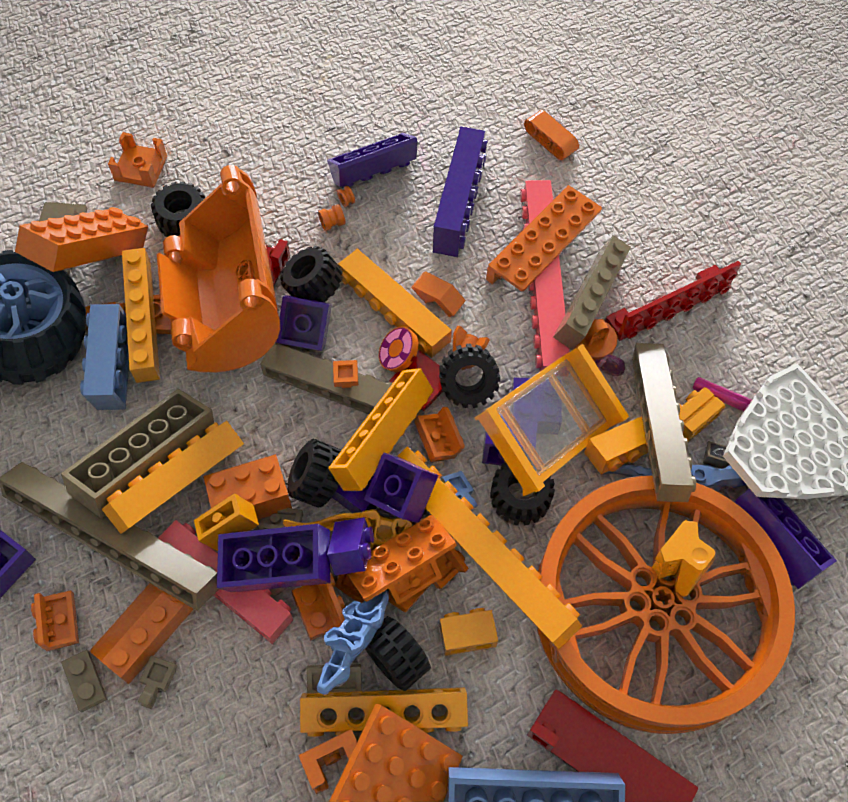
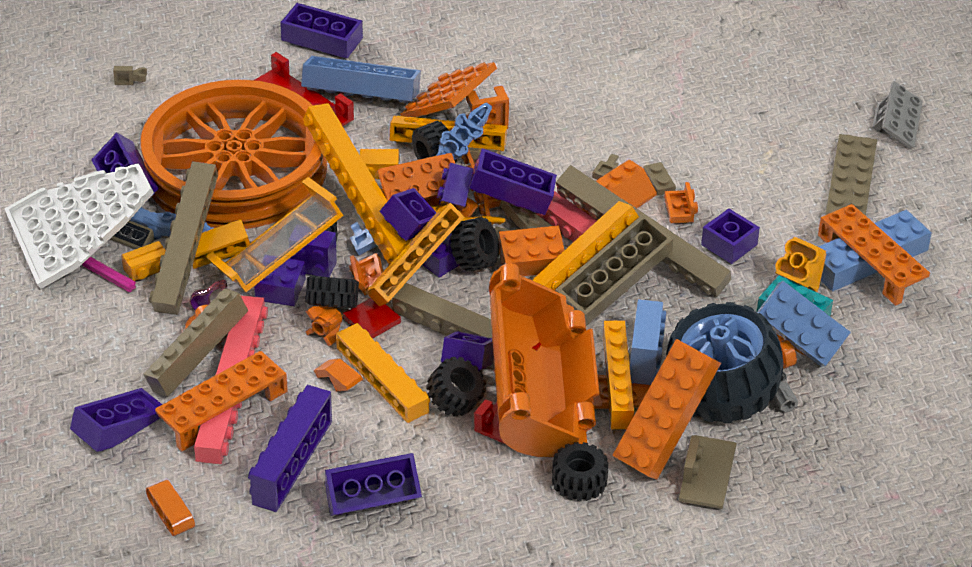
camera: 170 degrees left, 20 degrees down
orange panel [108,132,168,188] -> none
light orange brick [194,493,259,551] -> none
orange wheel [318,204,346,231] -> none
orange tile [333,360,358,388] -> none
tile [378,327,419,373] -> none
red bracket [605,261,741,341] -> none
light orange piece [651,520,715,597] -> none
none -> dark purple slope [70,388,163,452]

